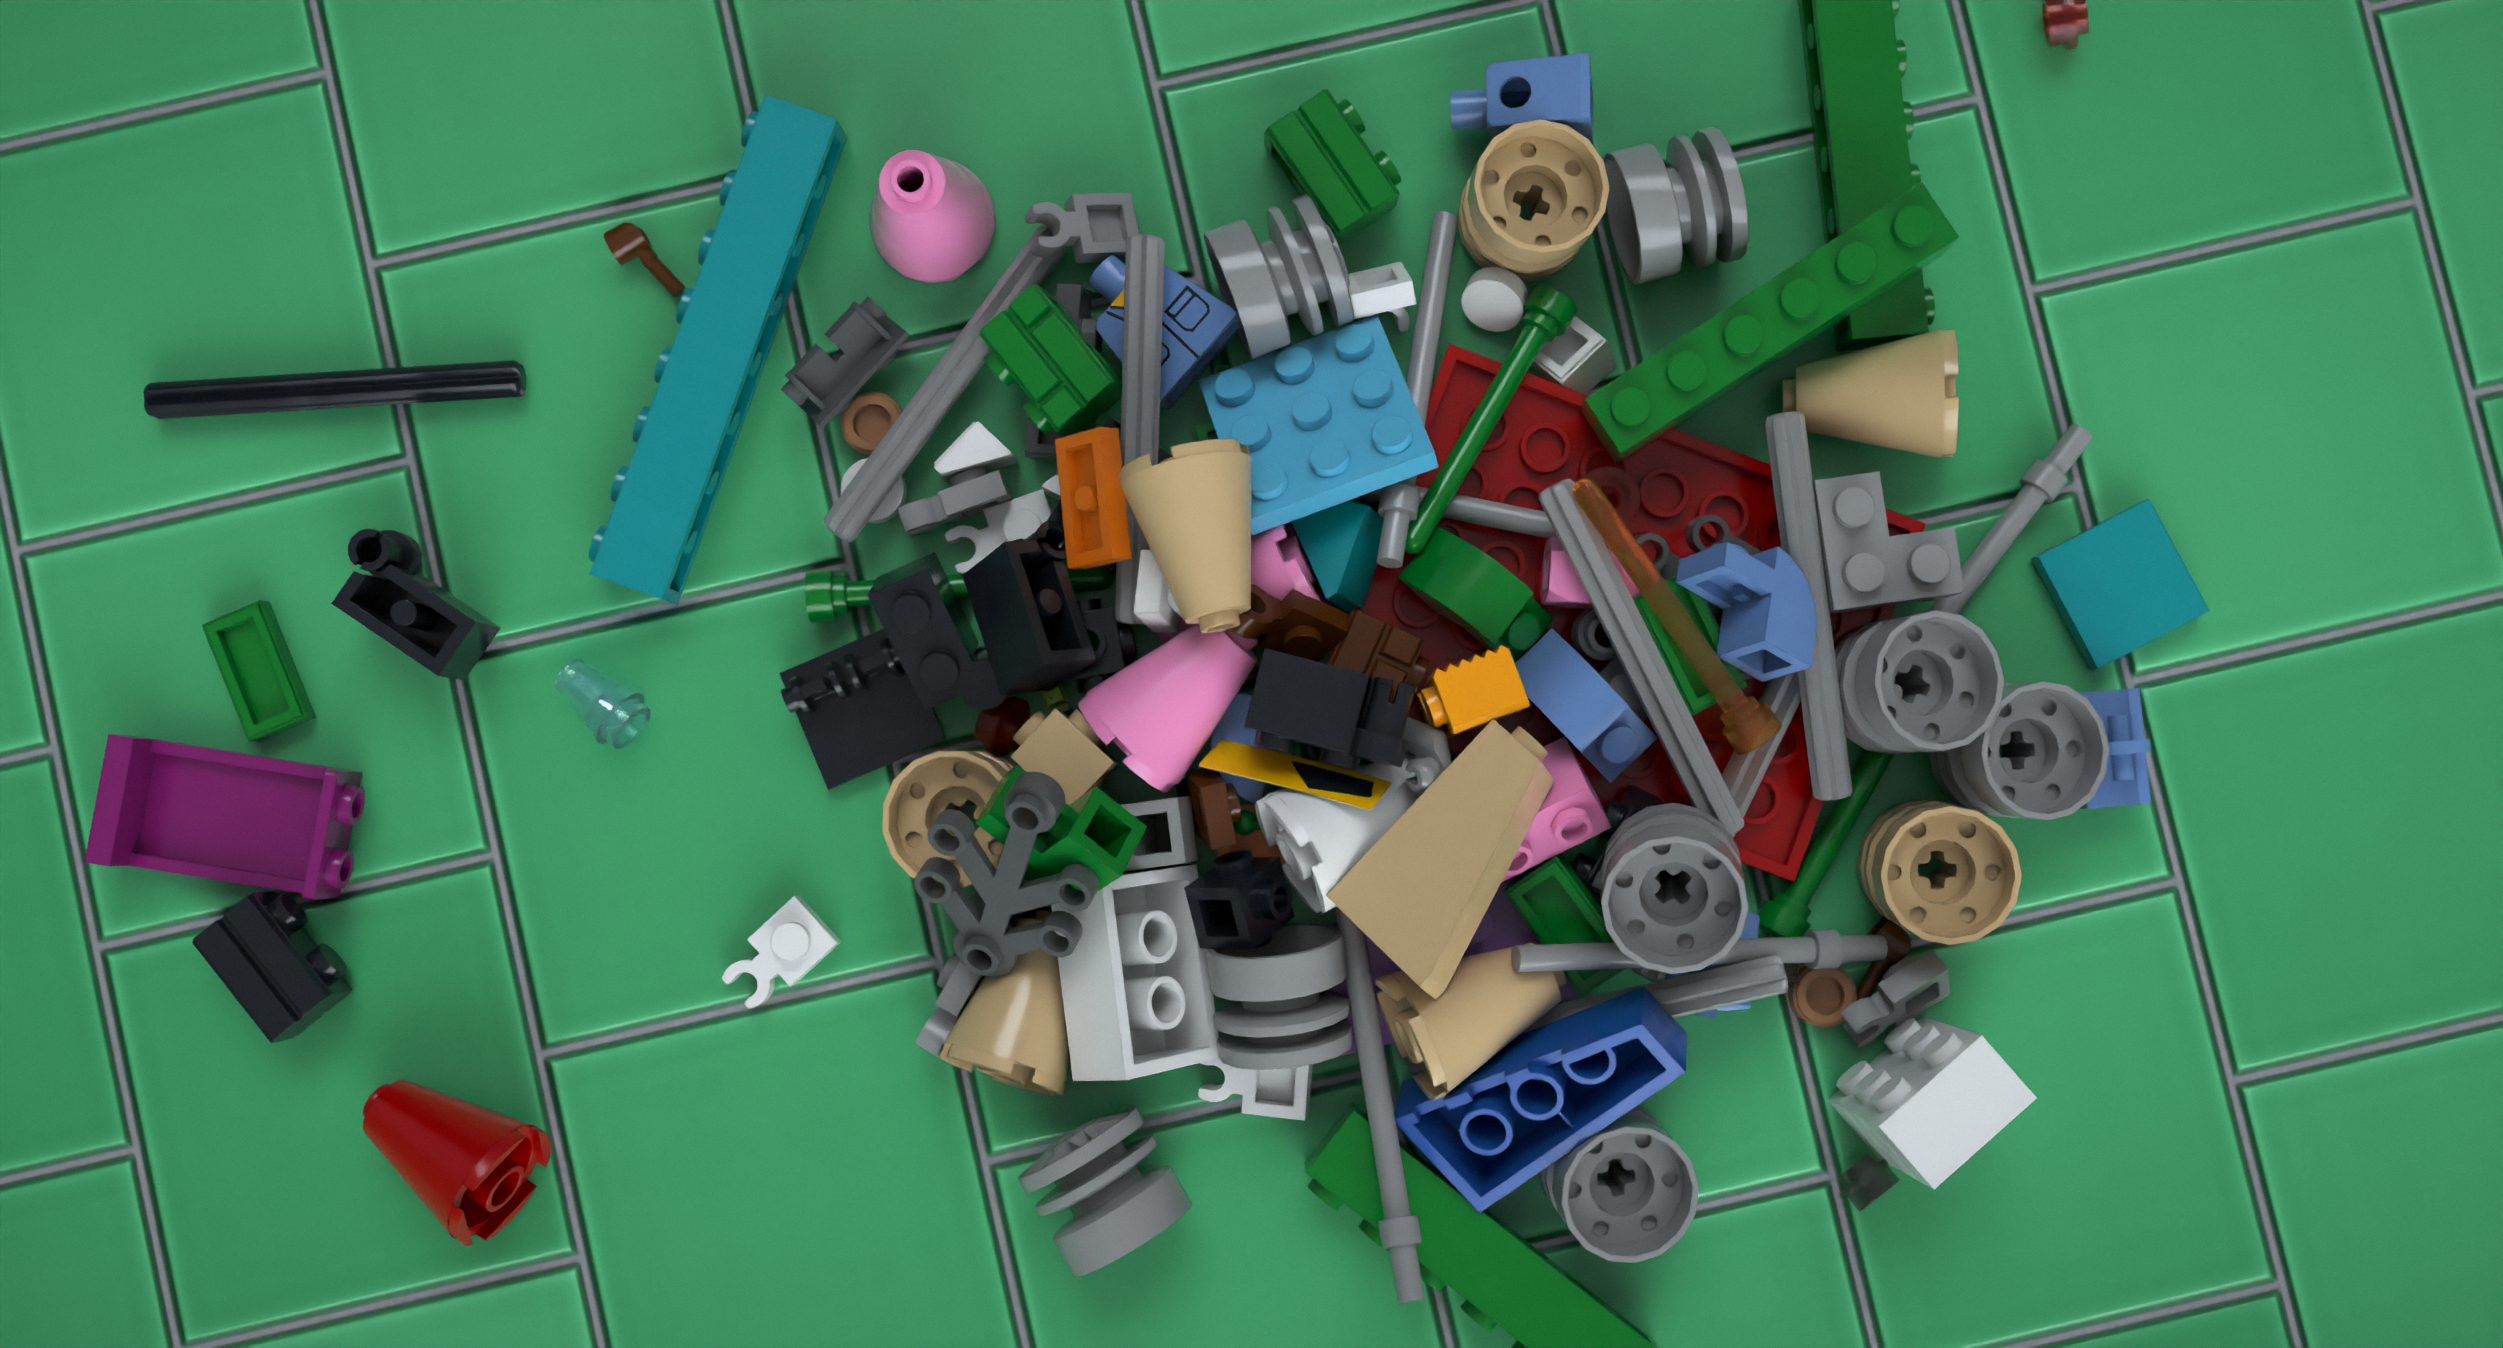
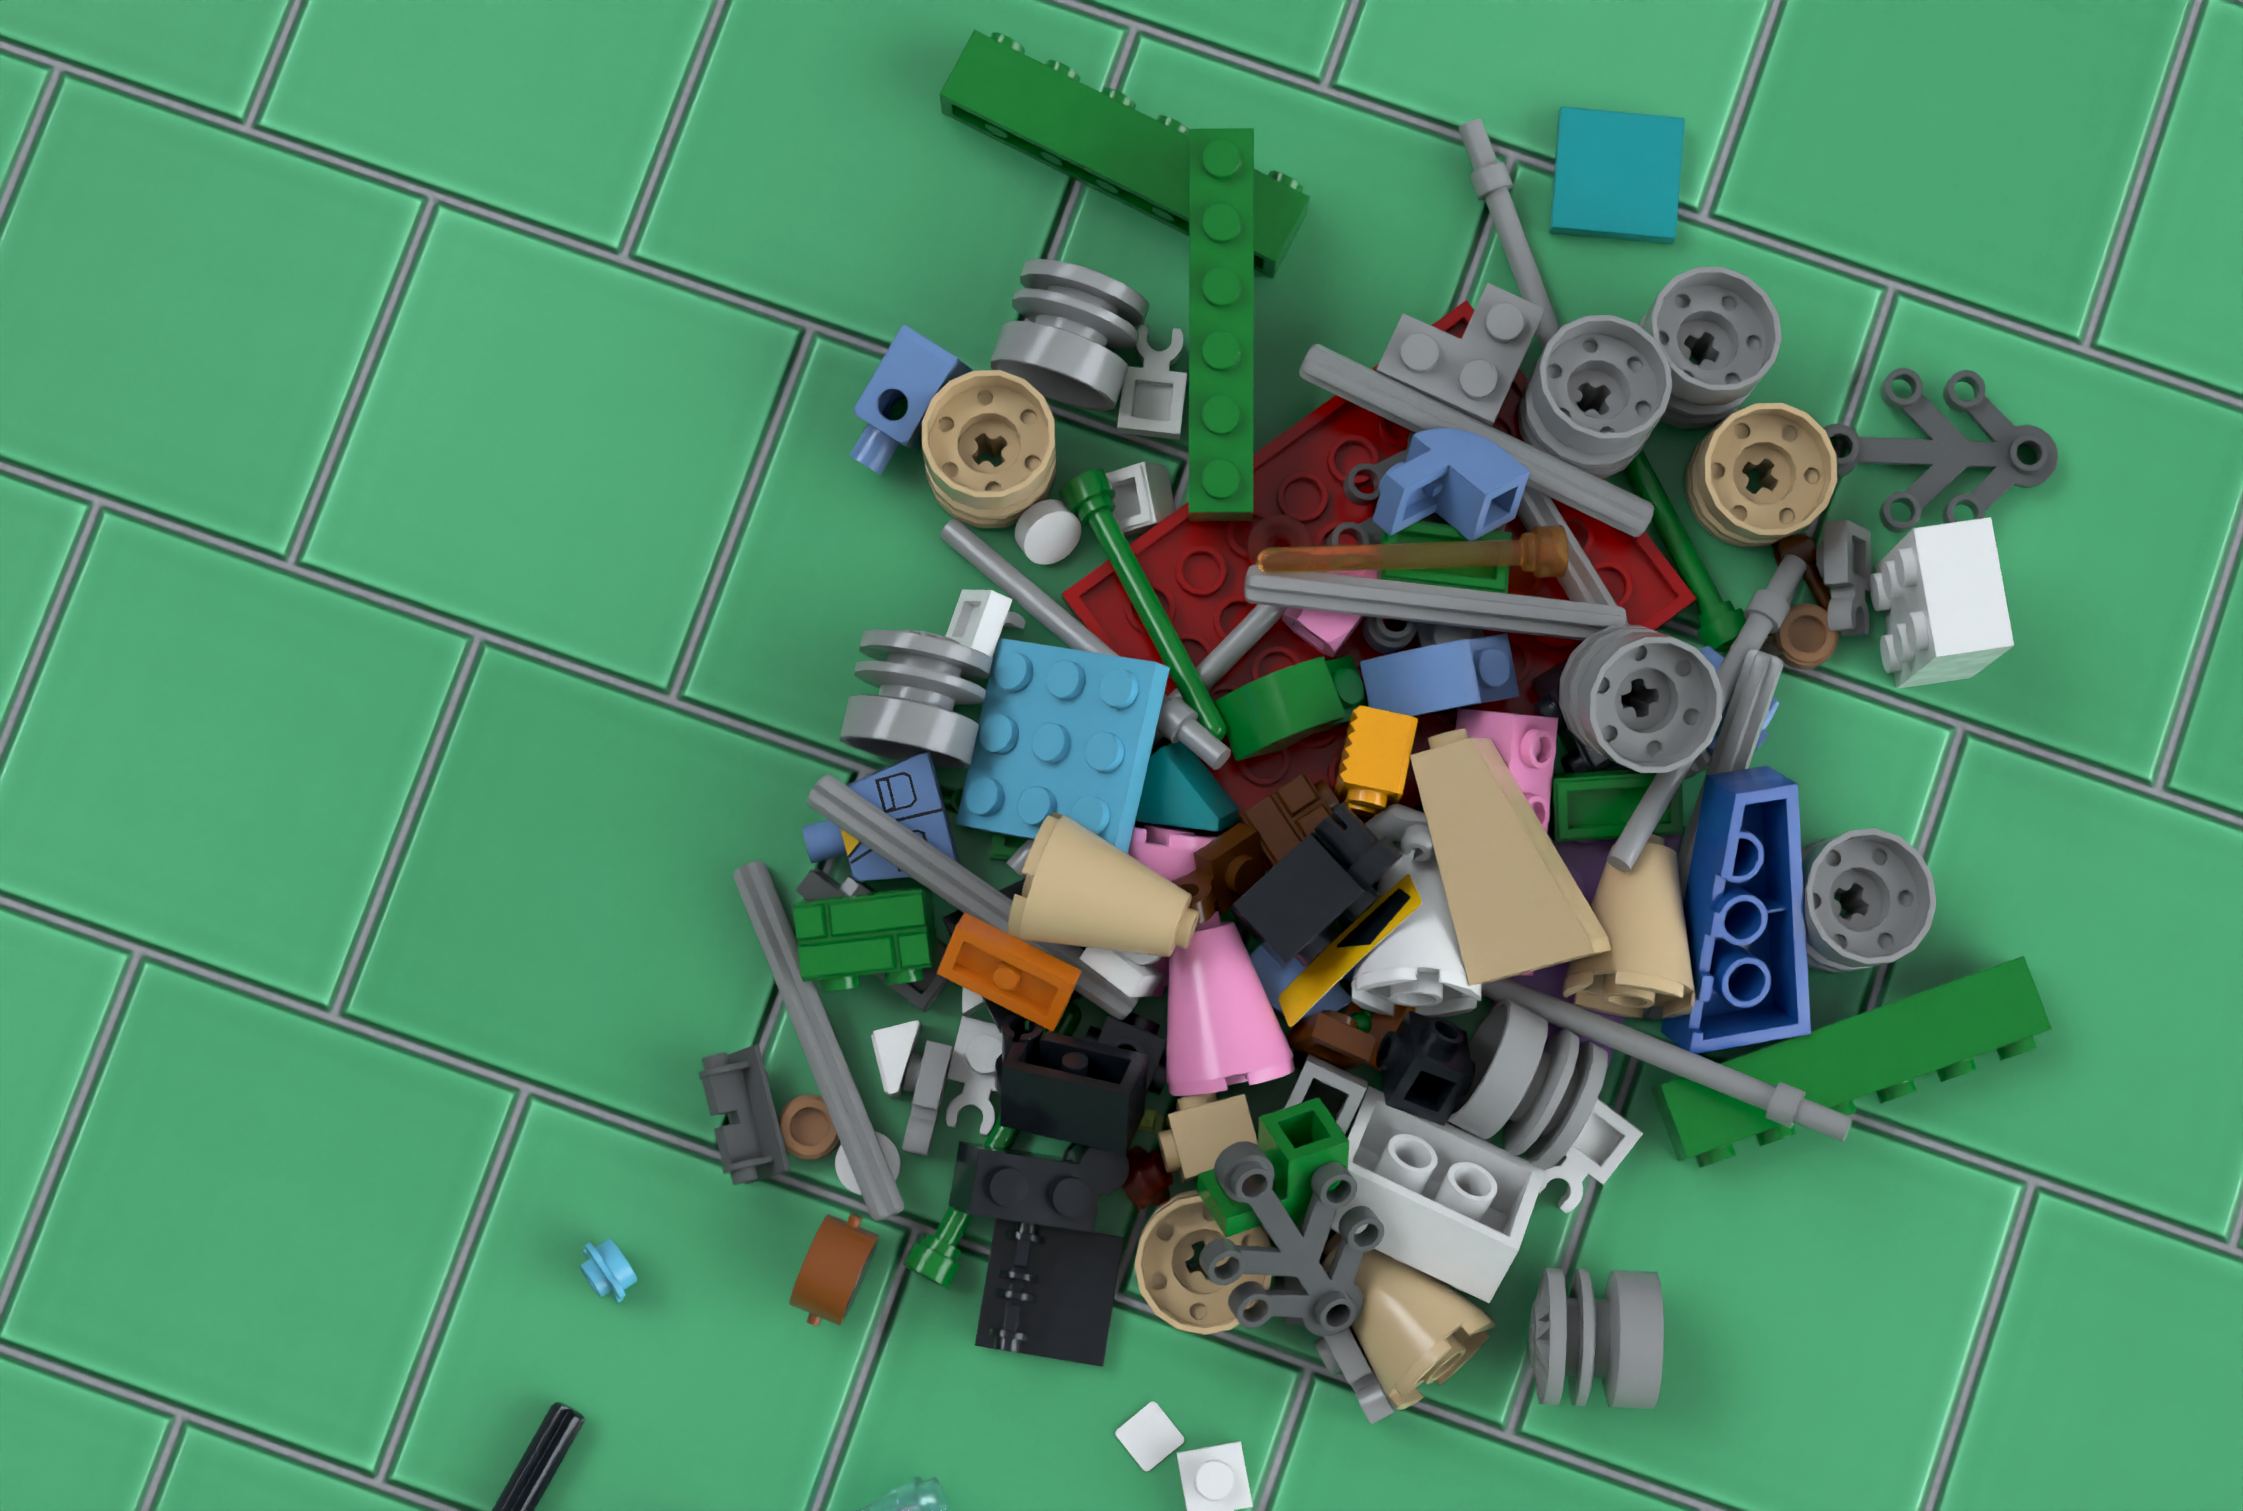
camera: 60 degrees left, 5 degrees down
teal brick [589,95,848,605] -> none
reddish brown hand [604,223,686,297] -> none
bright pink cone [870,150,996,284] -> none
light grey plate [1025,192,1139,263] -> none
green brick [1264,89,1401,245] -> none
tan cone [1783,329,1959,458] -> none
clear smoke plate [1839,1153,1900,1212] -> none
medium blue hips [2079,688,2151,809] -> none
none -> medium azure plate [579,1238,638,1303]
none -> dark orange piece [789,1213,879,1326]
none -> white sticker [1115,1401,1184,1471]
none -> white plate [1117,325,1187,440]
none -> dark grey plant [1823,368,2058,533]

